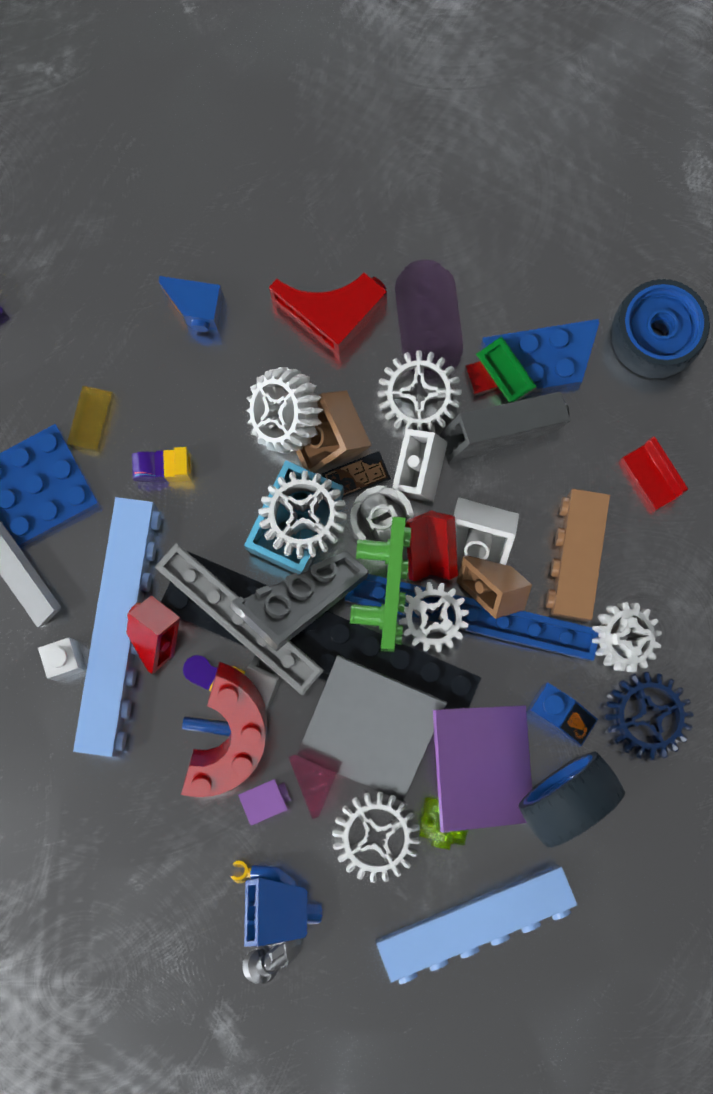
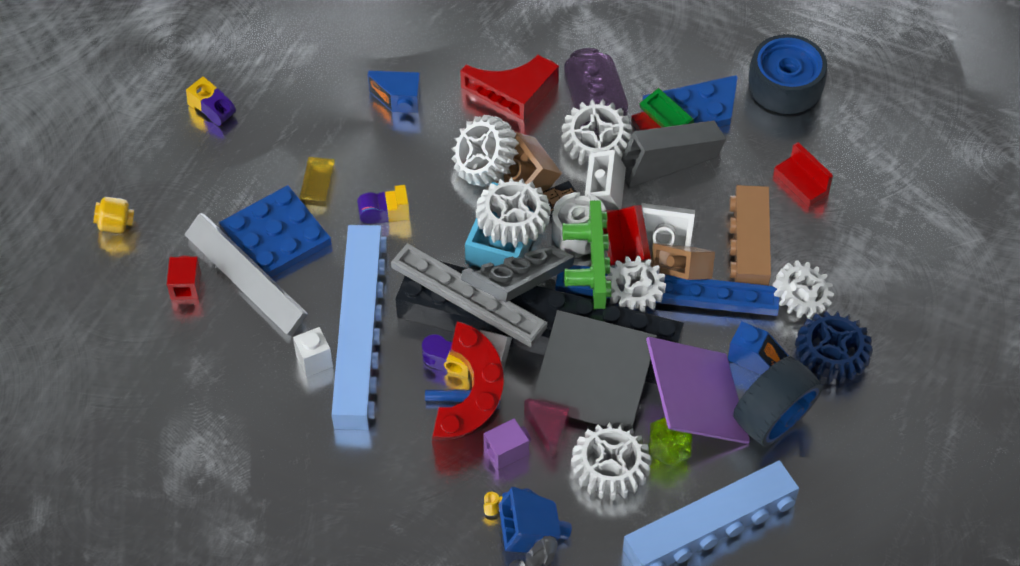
camera: 10 degrees left, 25 degrees down
red slope [126,595,180,674] -> none

